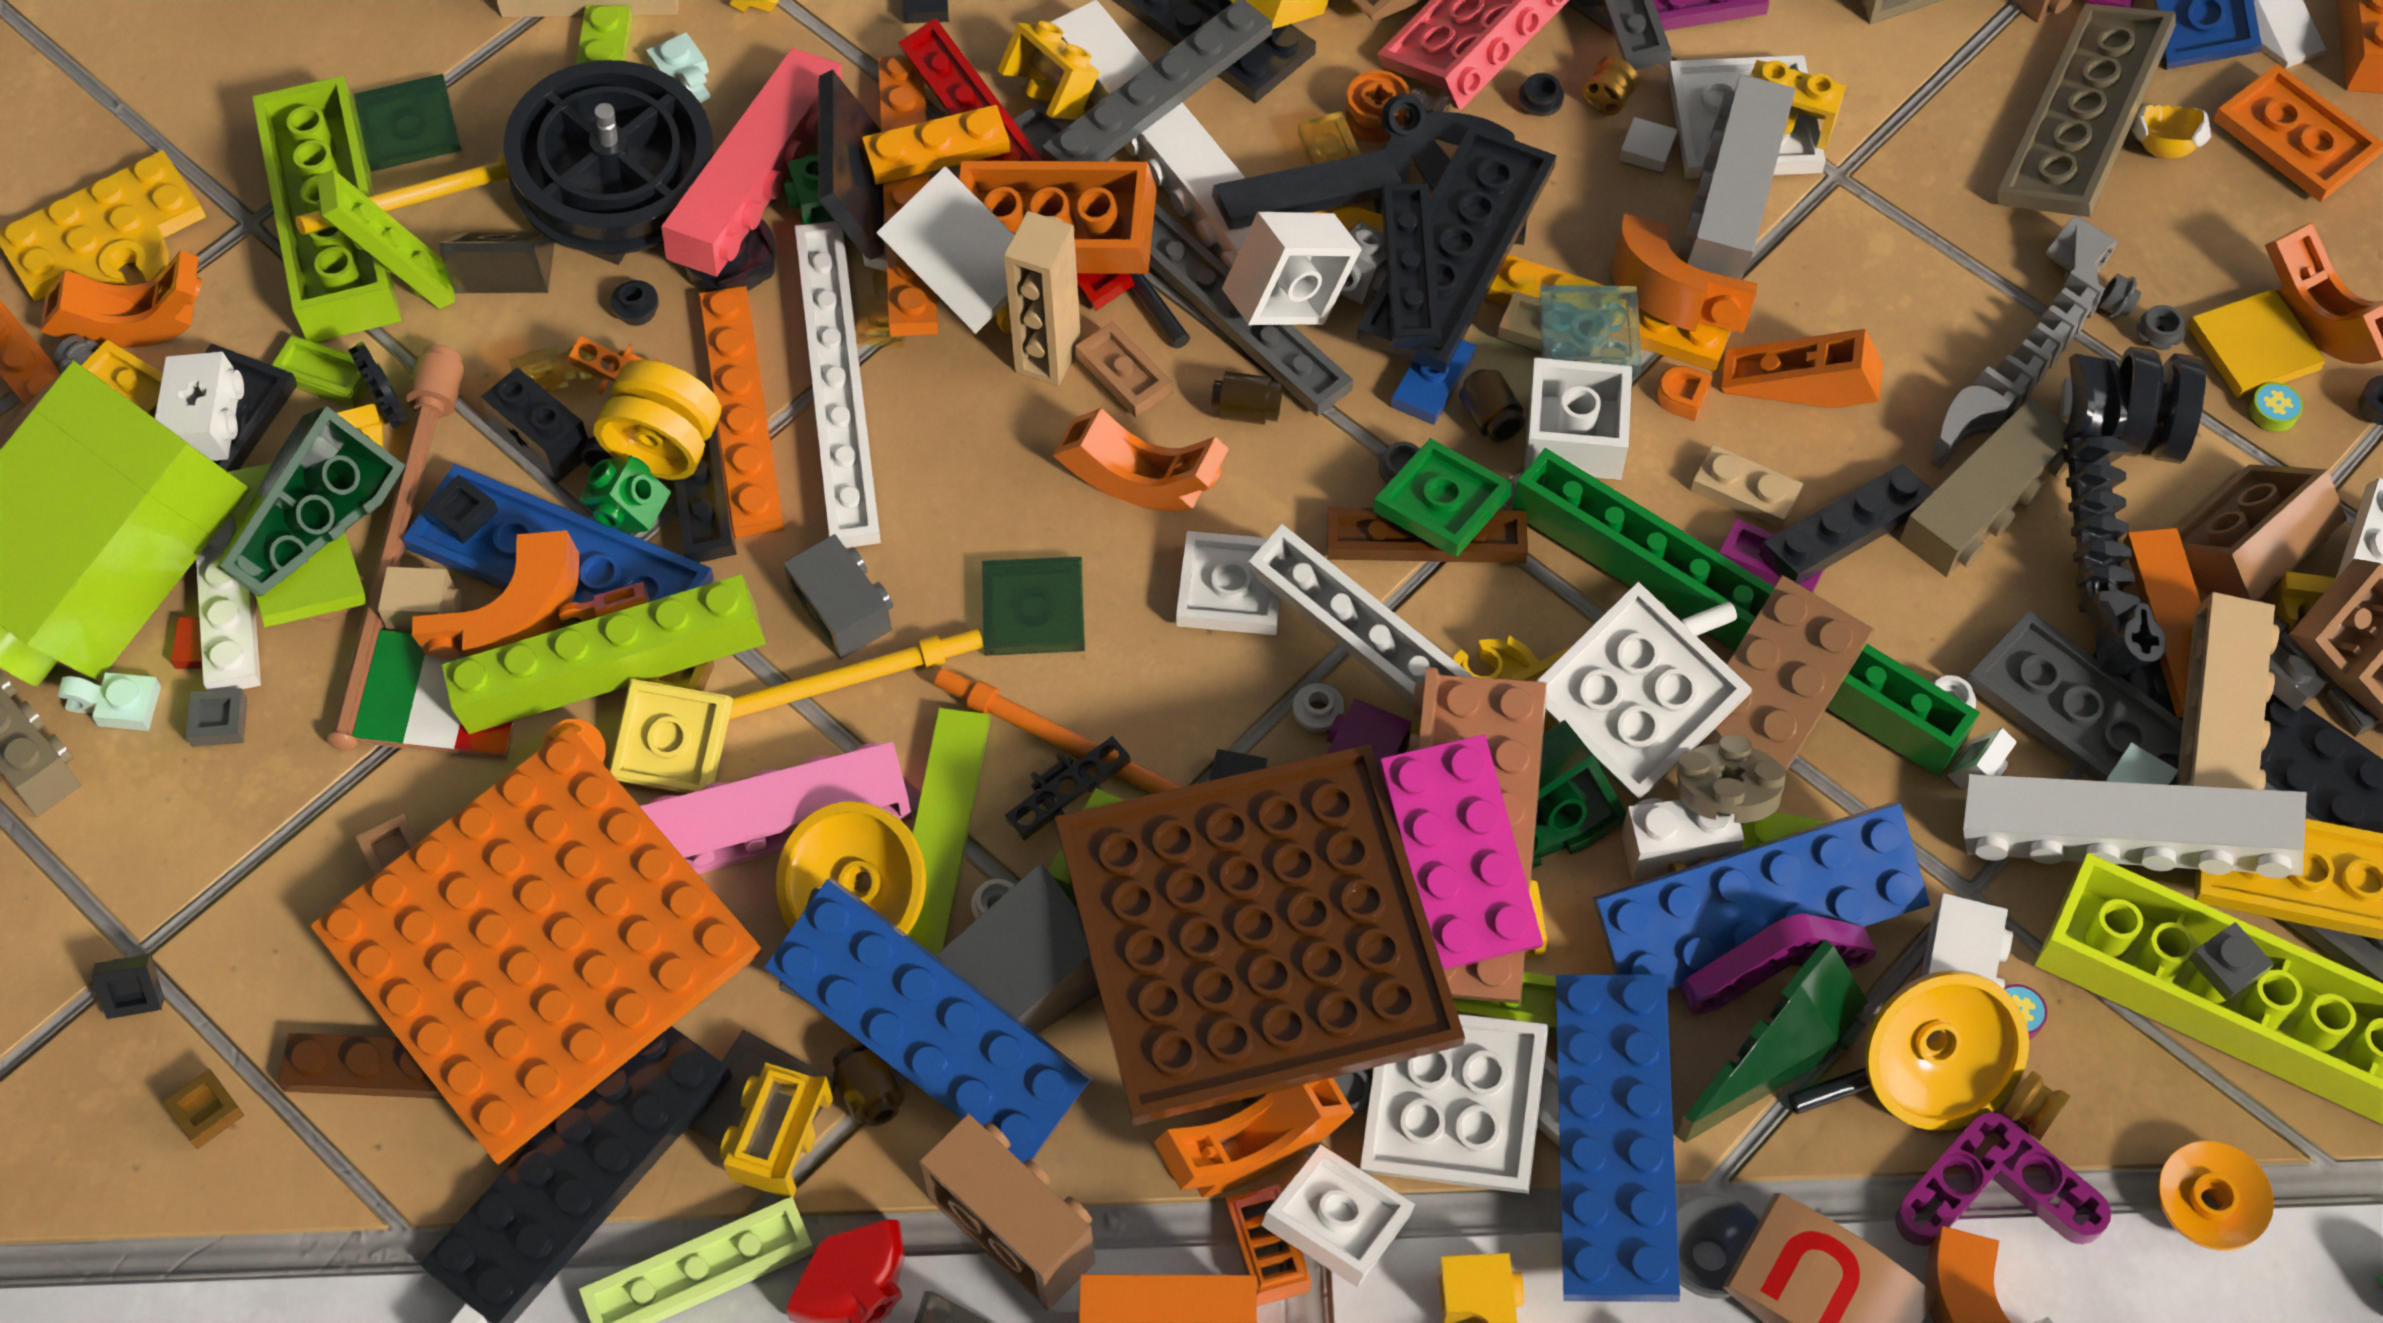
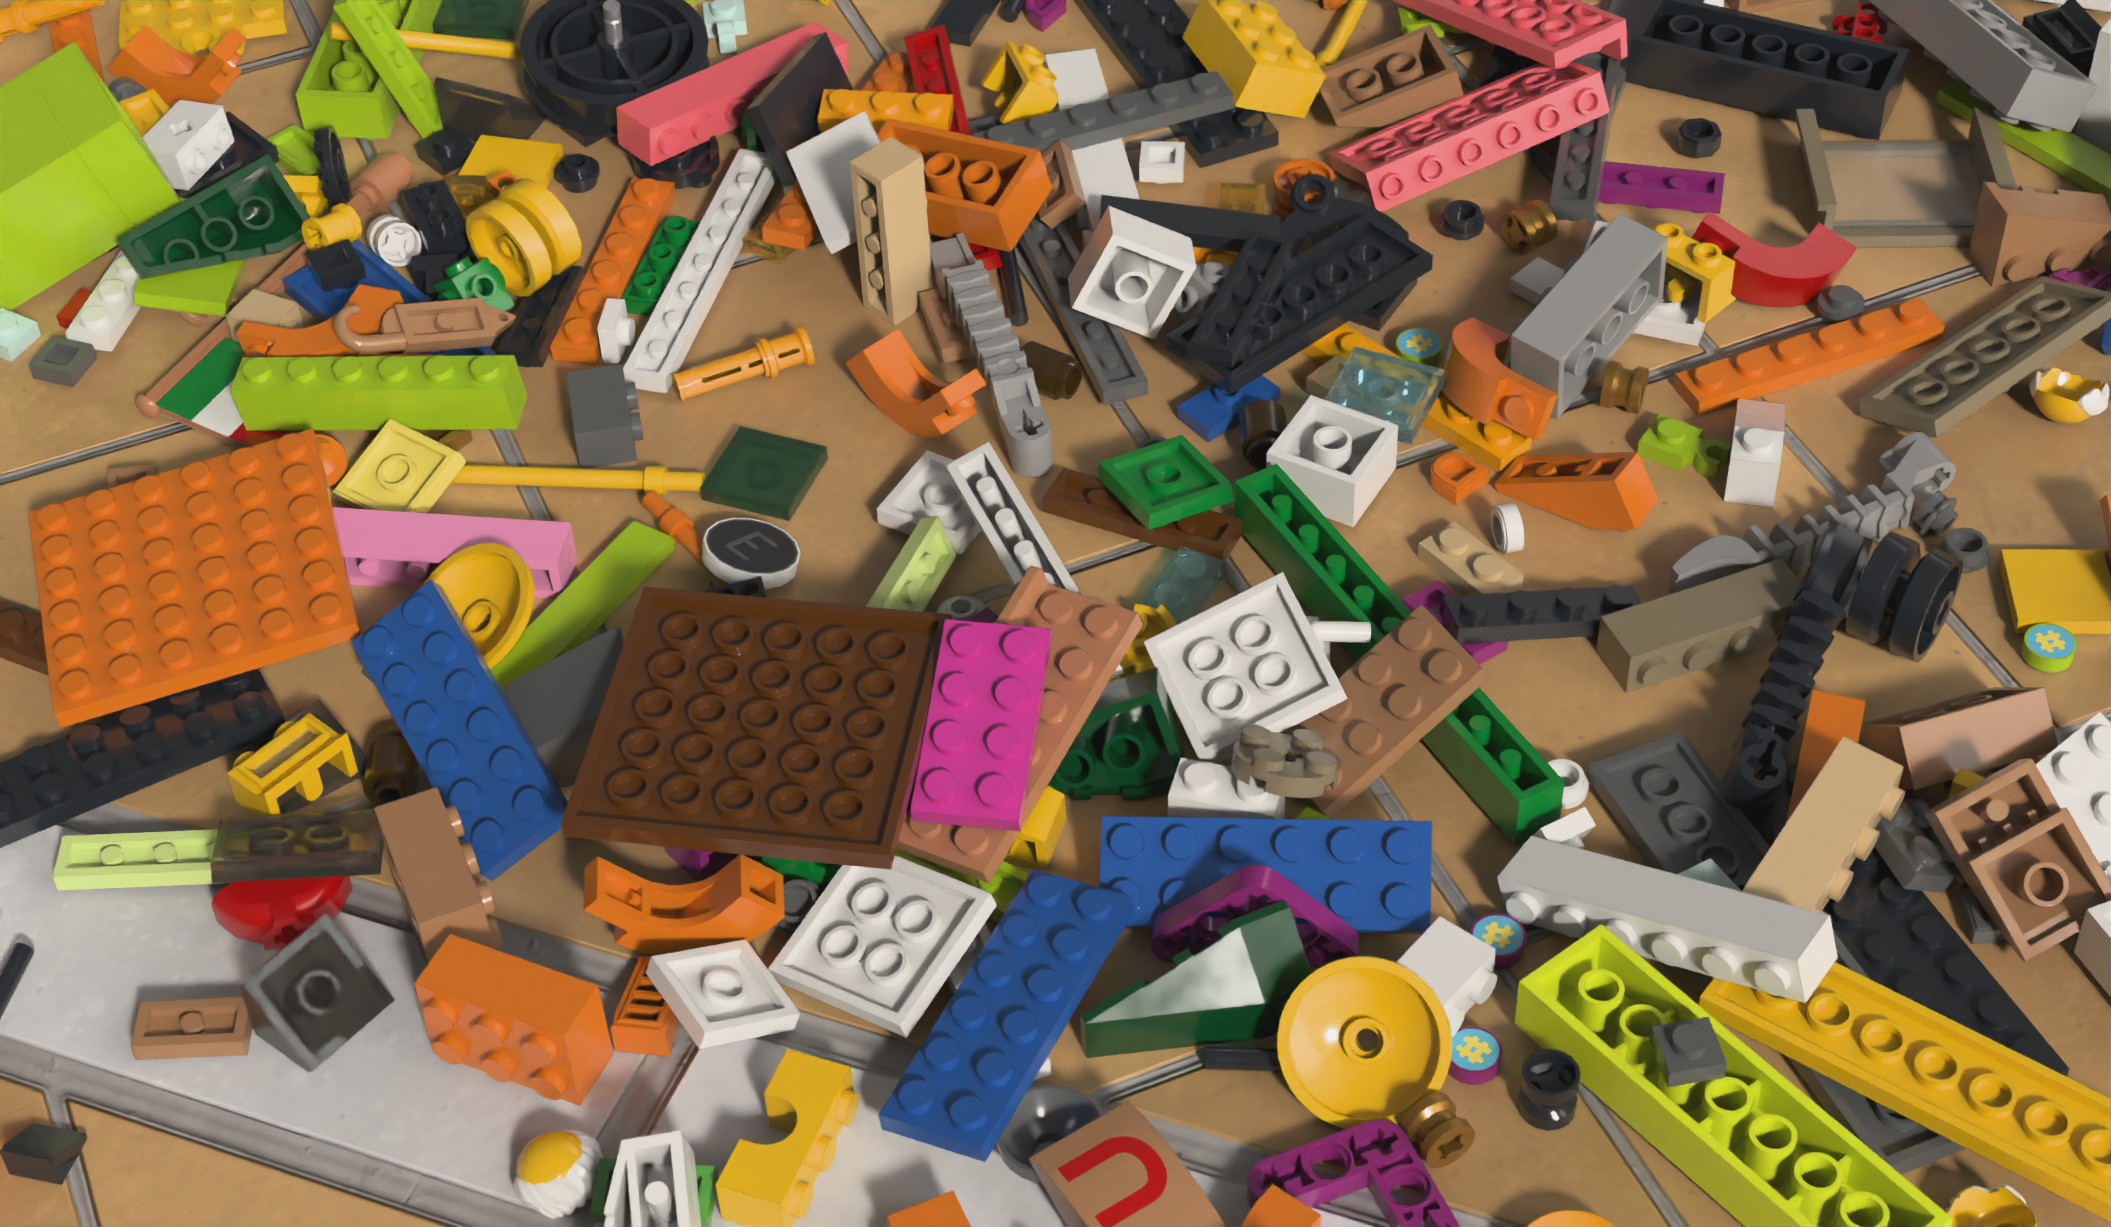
camera: 25 degrees right, 15 degrees down
none -> clear smoke tile [210,810,384,883]
none -> yellow bush [301,203,363,251]
none -> medium nougat plate [334,297,516,354]
none -> white wheel [366,215,422,266]
none -> black tile [412,253,459,302]
none -> black plate [415,126,475,176]
none -> yellow tile [451,135,564,203]
none -> white plate [597,298,635,364]
none -> green tile [620,216,701,317]
none -> light orange pin [671,325,815,402]
none -> tile [702,518,801,590]
none -> yellowish green plate [866,515,957,612]
none -> light grey piece [930,232,1054,477]
none -> medium nougat plate [1038,139,1086,229]
none -> clear light blue plate [1138,546,1225,625]
none -> white plate [1139,141,1185,184]
none -> tile [1395,328,1443,371]
none -> tile [1470,913,1526,969]
none -> white tile [1490,502,1524,554]
none -> black wheel [1518,1049,1581,1131]
none -> pearl gold wheel [1600,360,1649,414]
none -> lime plate [1637,414,1731,479]
none -> orange plate [1674,298,1945,416]
none -> arch [1692,211,1857,308]
none -> white slope [1724,398,1786,508]
none -> dark grey plate [1817,285,1865,325]

